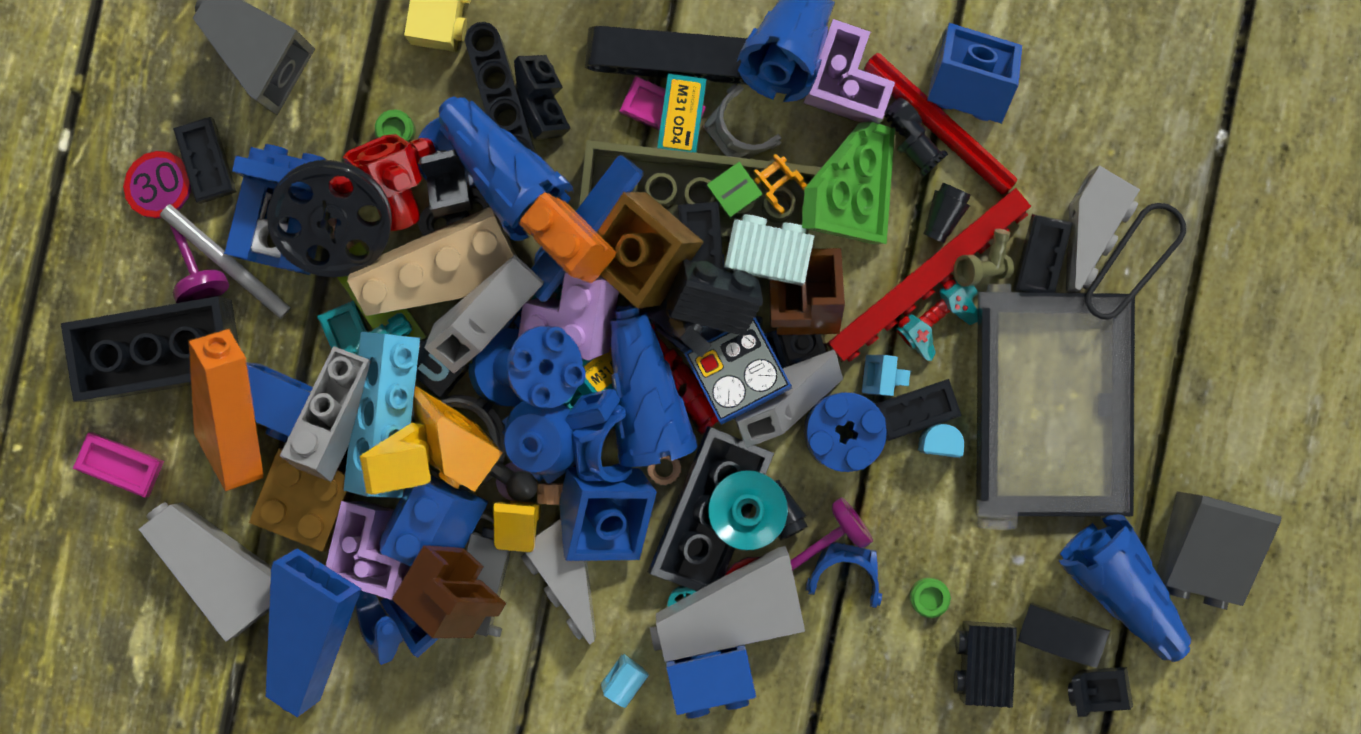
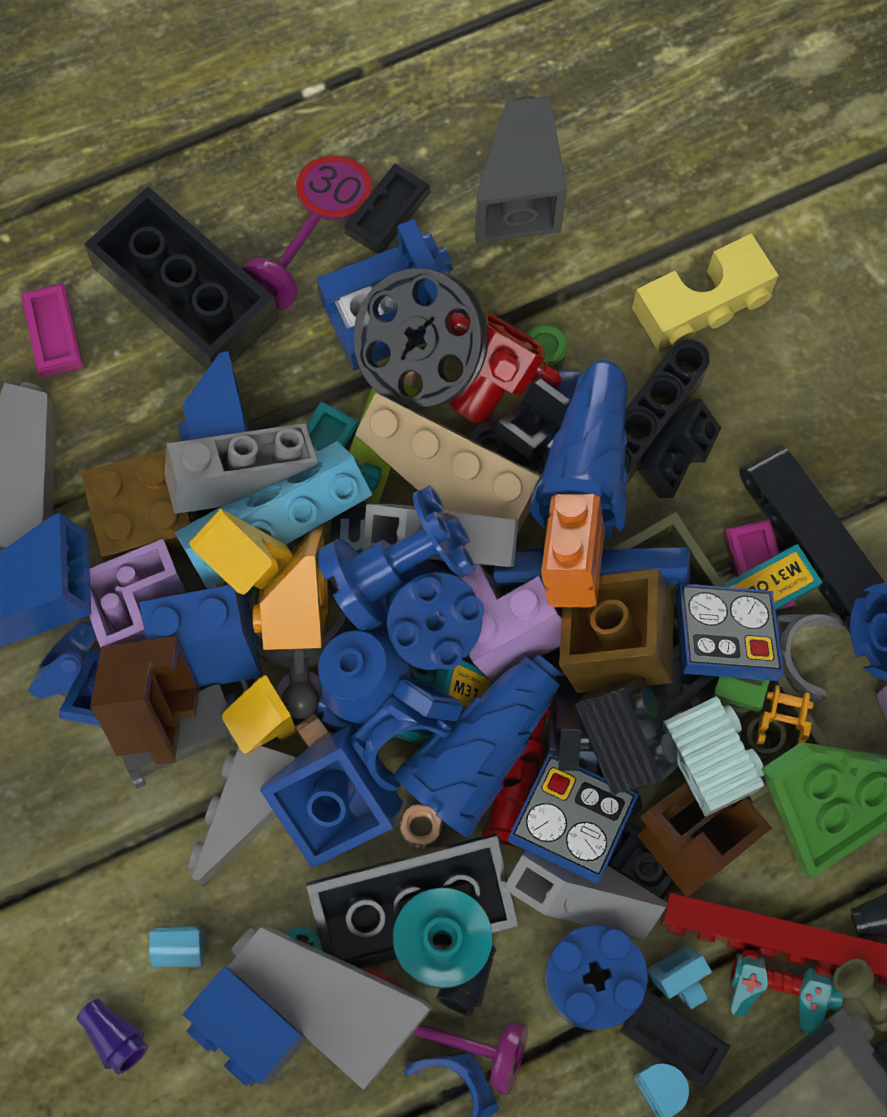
camera: 50 degrees right, 15 degrees down
light grey bar [160,204,291,319] -> none
orange slope [189,329,263,492] -> none
none -> blue piece [318,485,476,631]
none -> tile [675,583,784,681]

